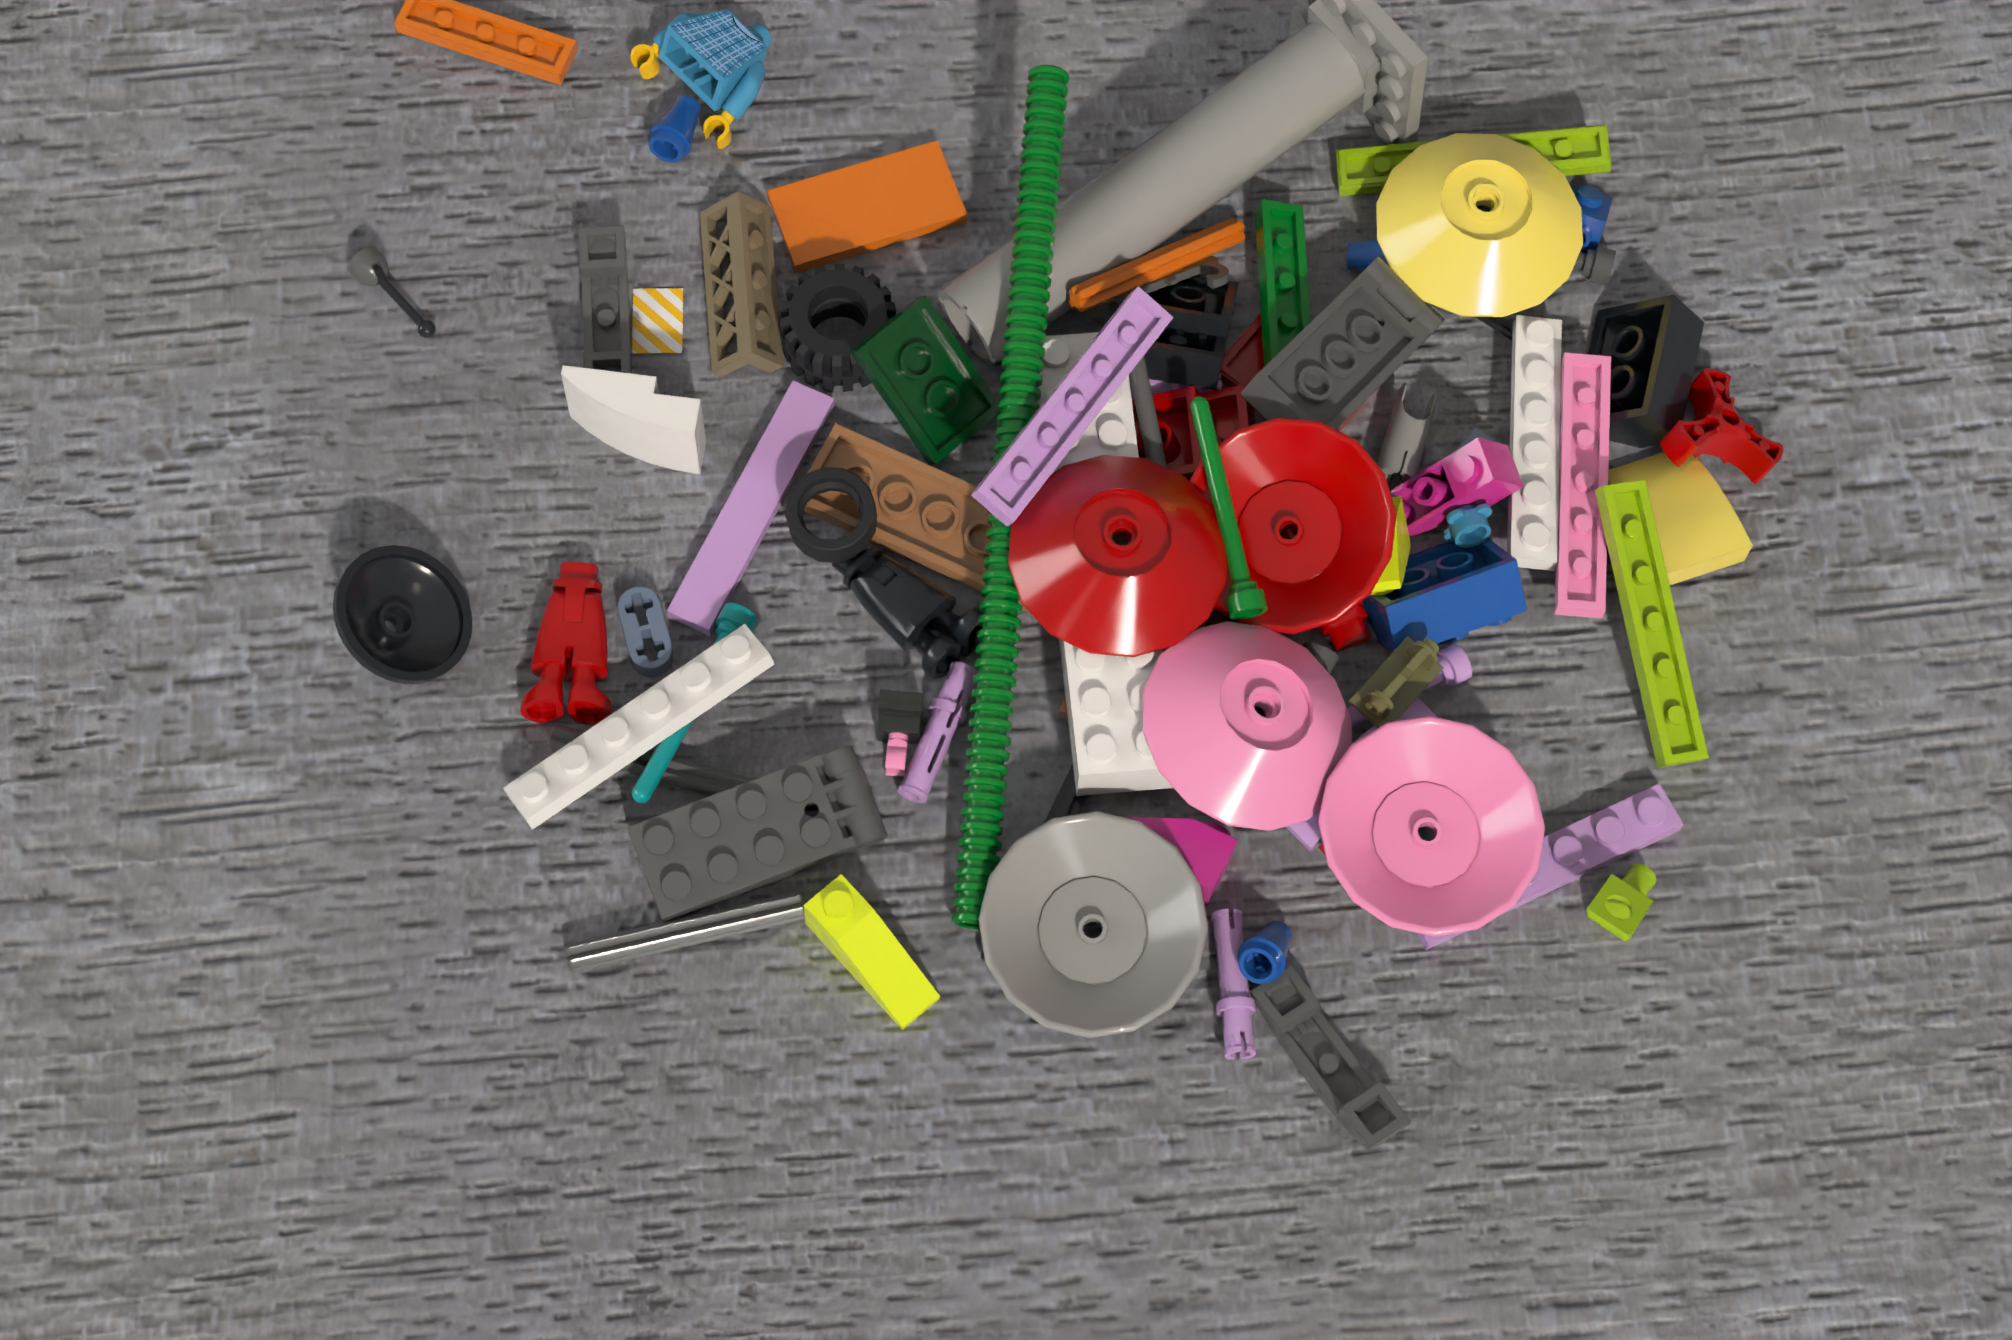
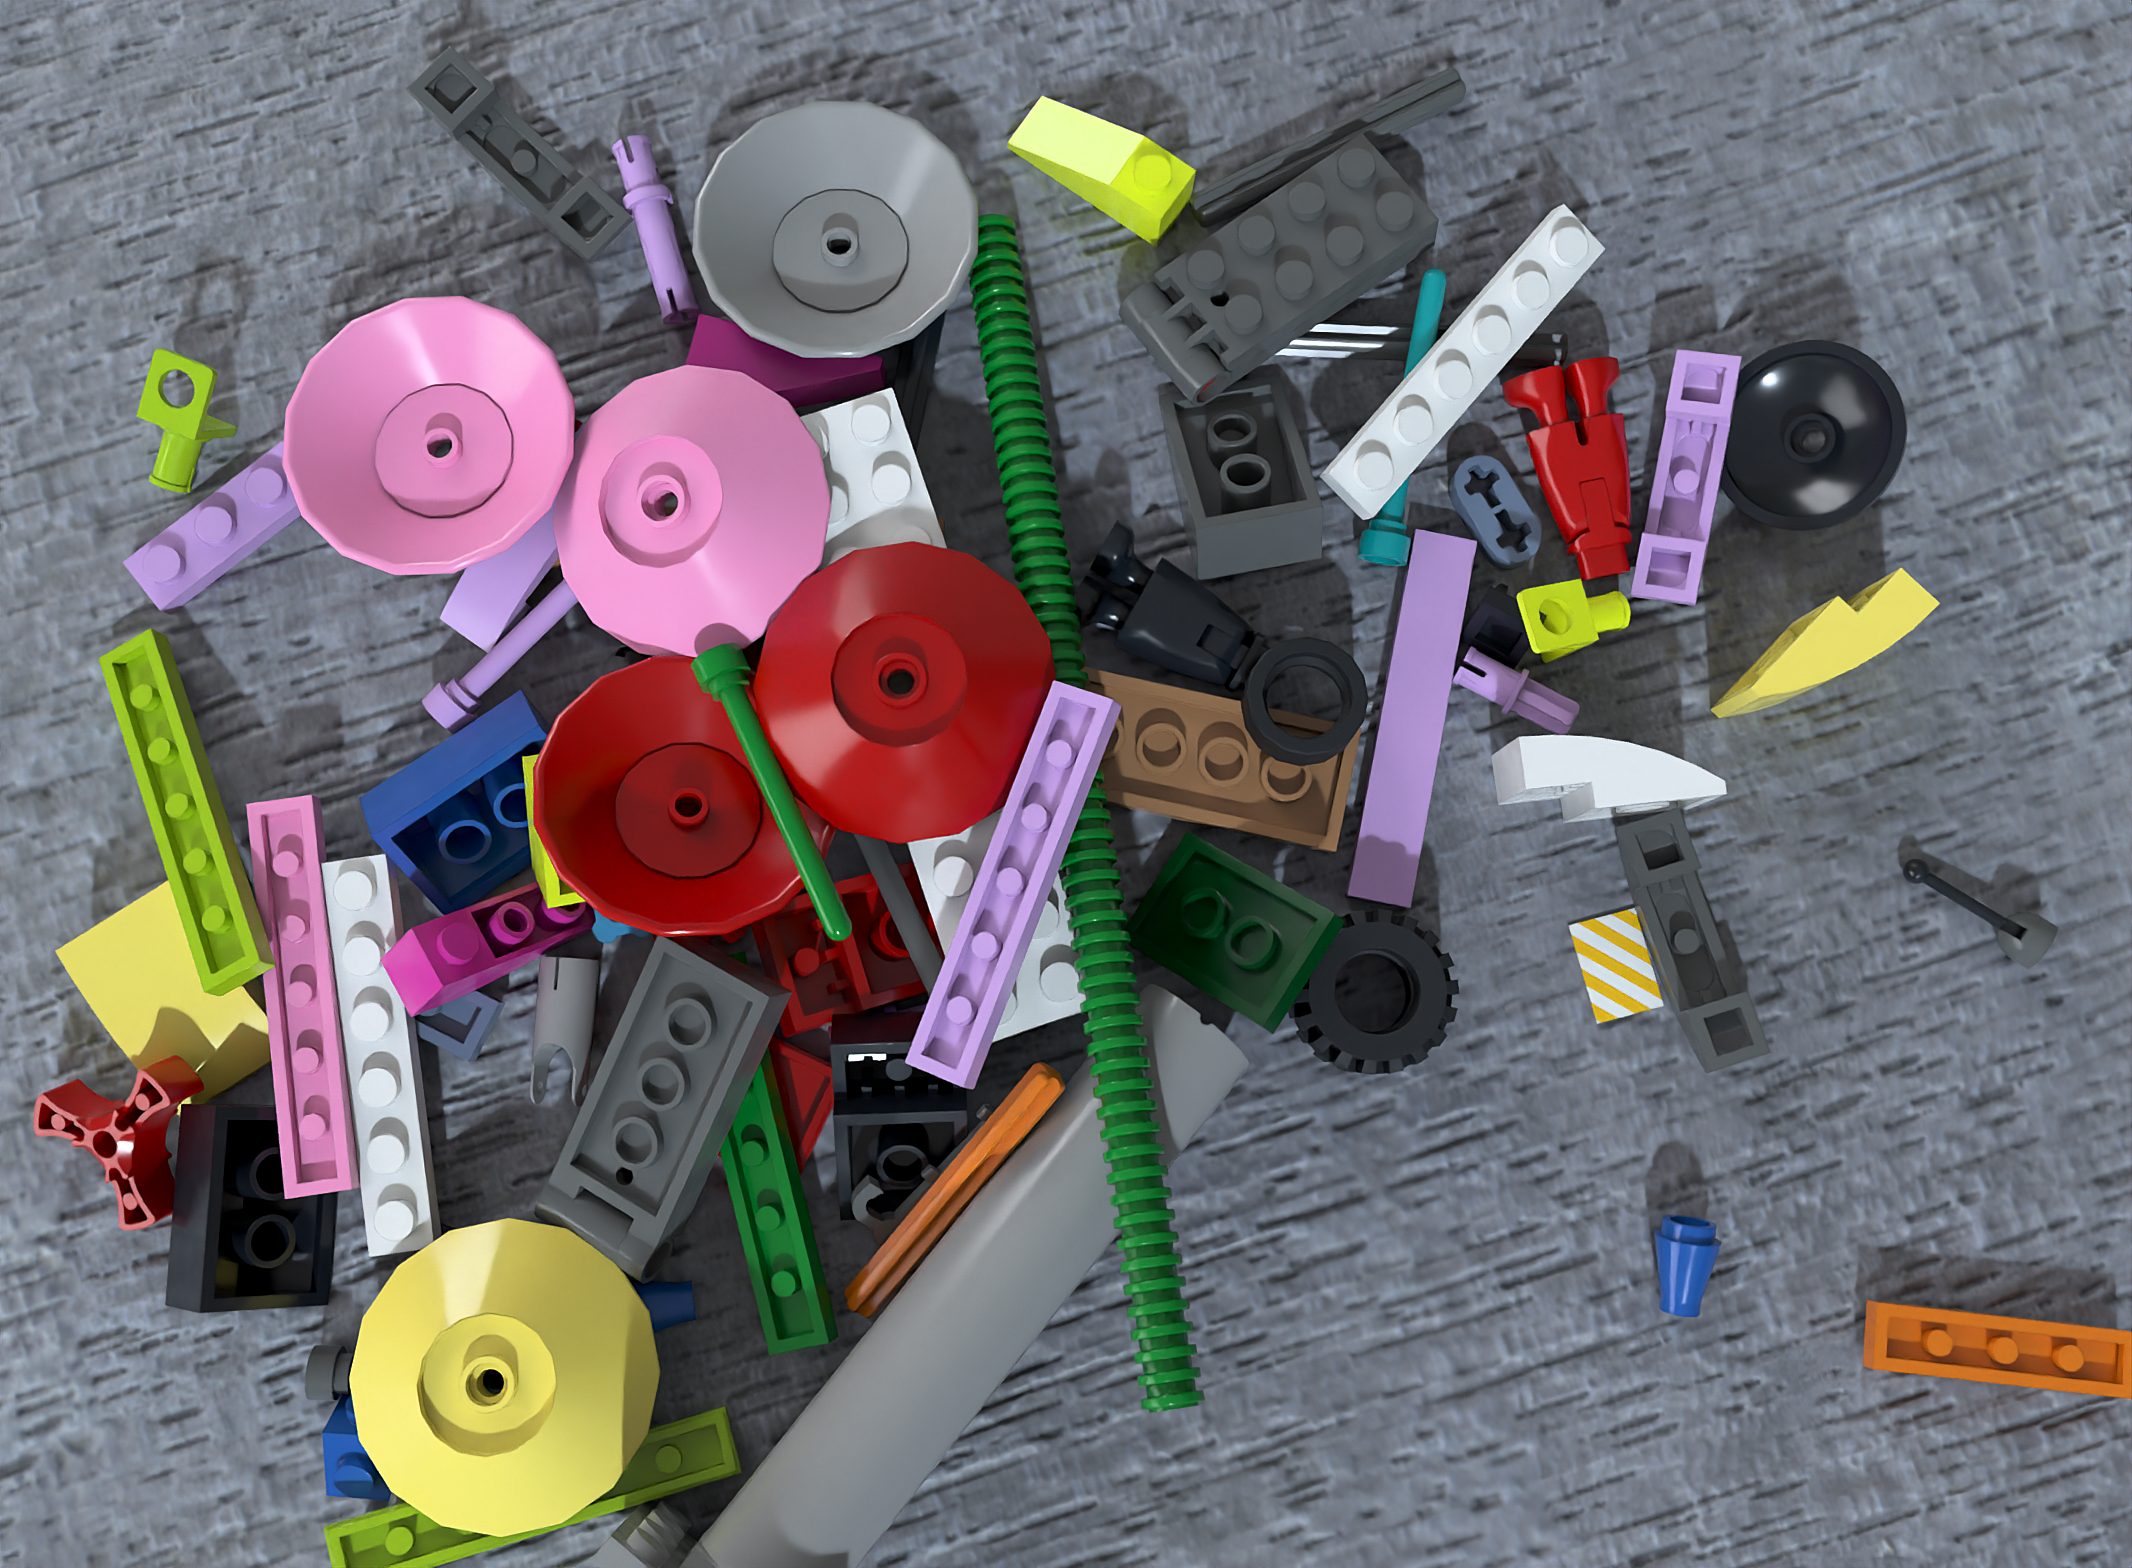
camera: 165 degrees right, 15 degrees up
dark azure torso [630,10,771,149] -> none
dark tan fence [700,191,784,377] -> none
orange tile [767,140,967,273] -> none
pearl dark grey piece [878,690,924,777] -> none
lavender pin [897,662,978,804] -> none
blue cone [1237,921,1292,984] -> none
olive hinge [1348,636,1444,728] -> none
dark azure plate [1443,504,1492,548] -> none
none -> dark grey slope [1159,374,1323,581]
none -> lavender axle [1452,646,1580,735]
none -> black tile [1459,583,1547,670]
none -> neon yellow bracket [1516,579,1631,663]
none -> lavender slope [1631,349,1742,606]
none -> light yellow slope [1710,568,1940,718]

